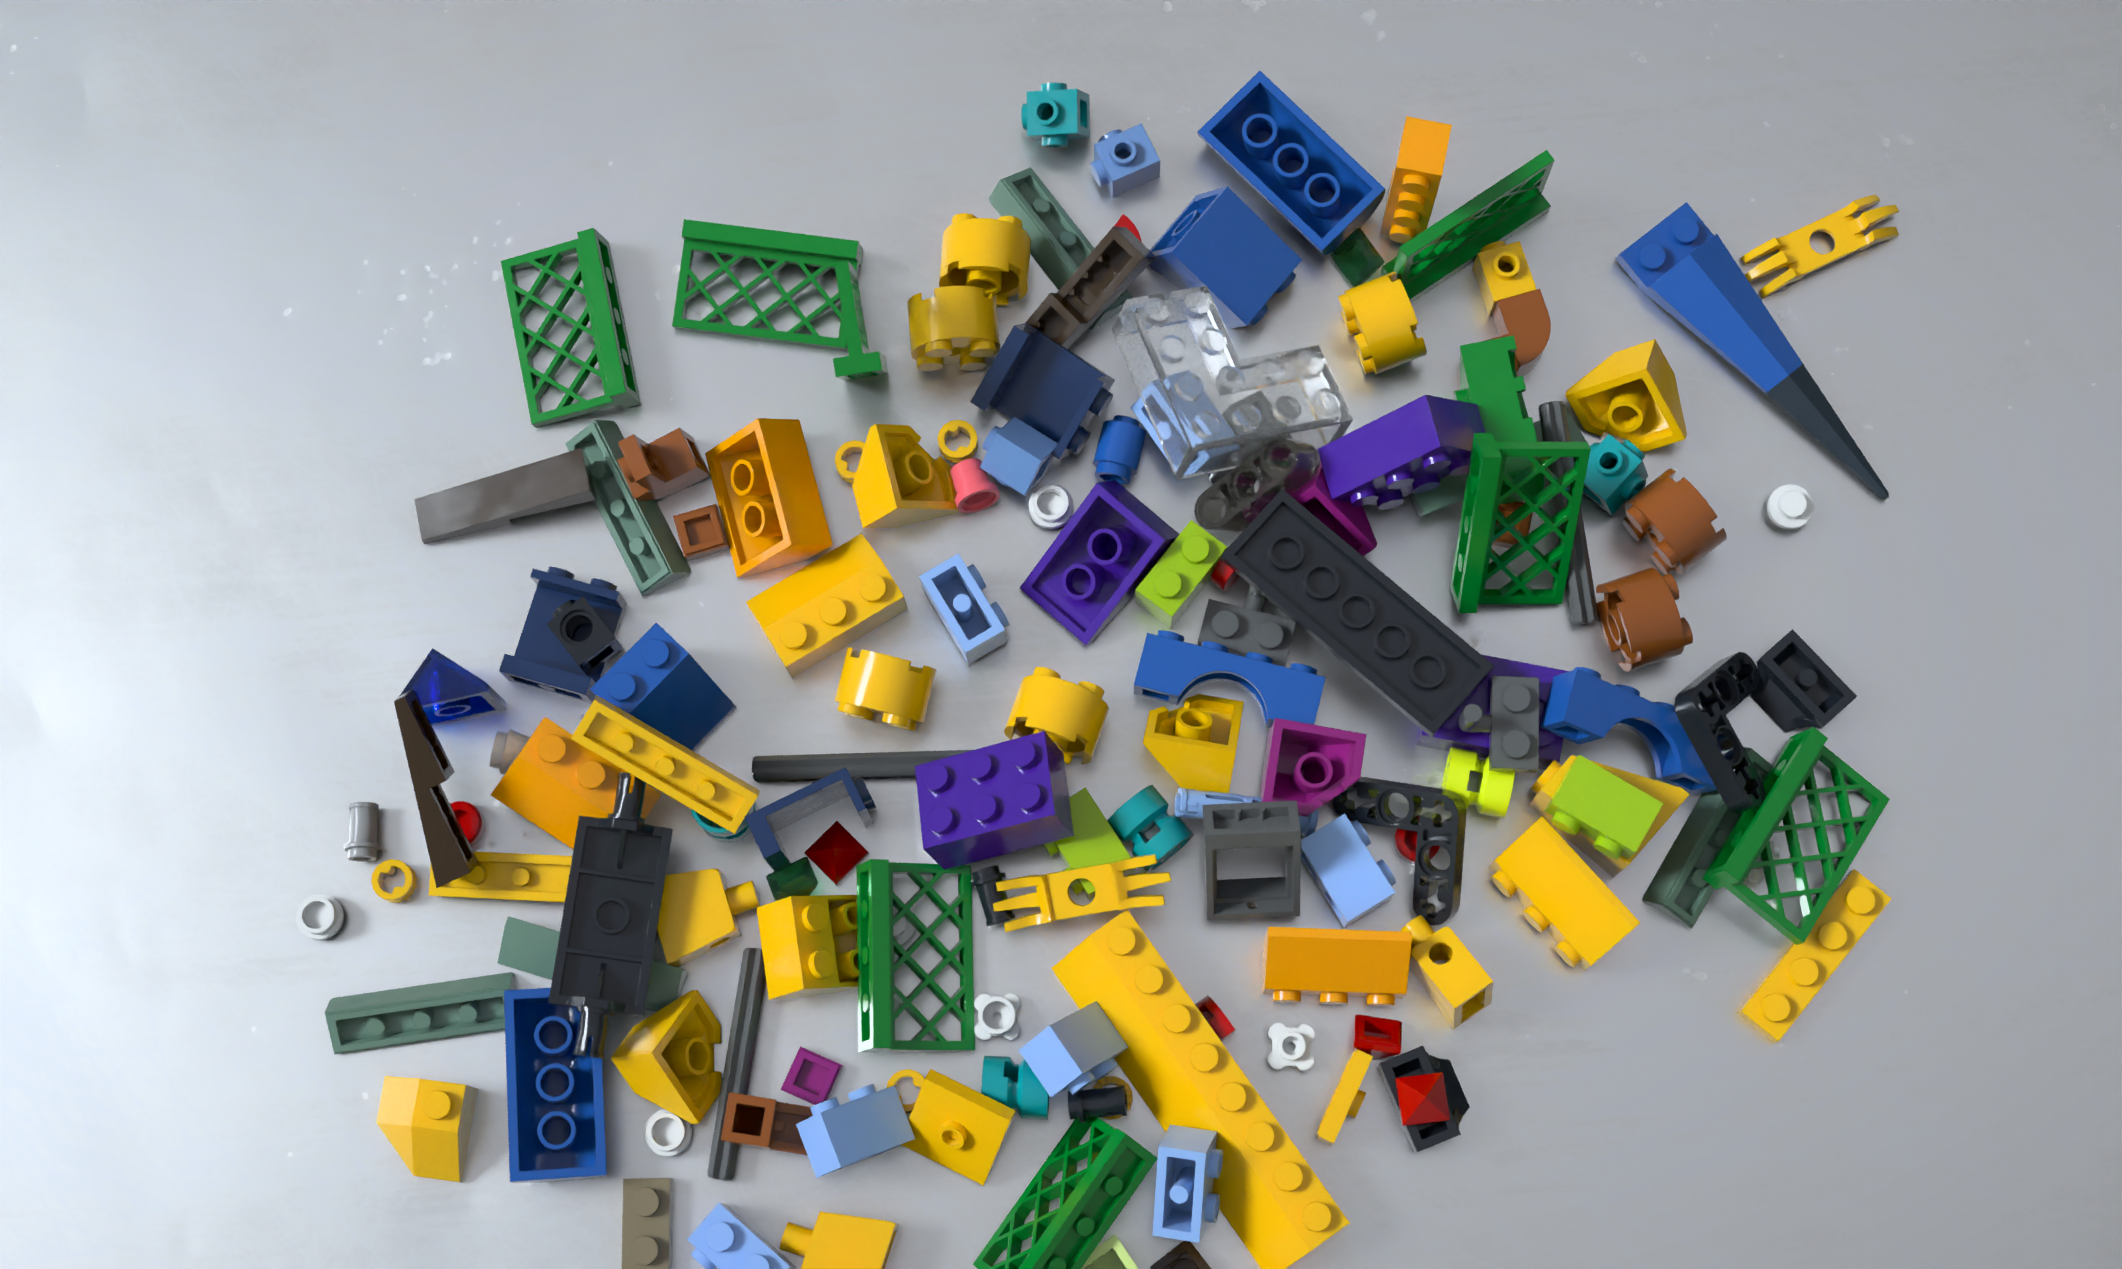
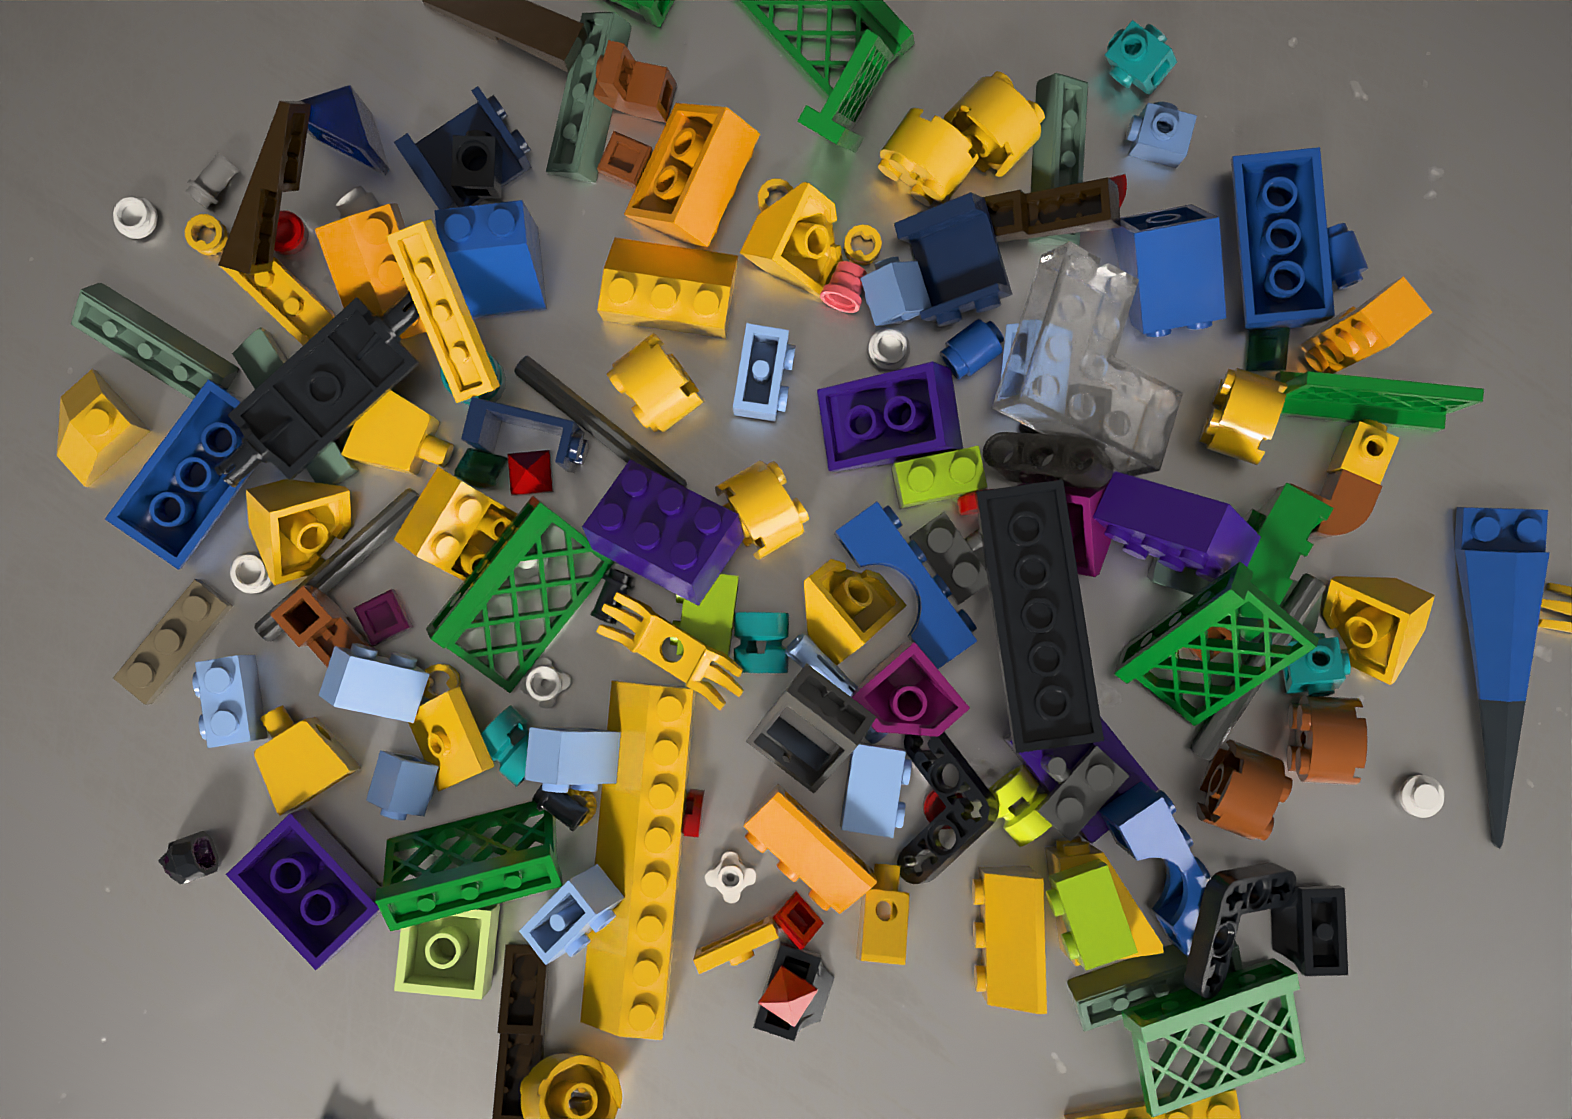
camera: 30 degrees right, 10 degrees up
none -> medium blue brick [366,750,439,820]
none -> blue brick [1327,223,1368,290]

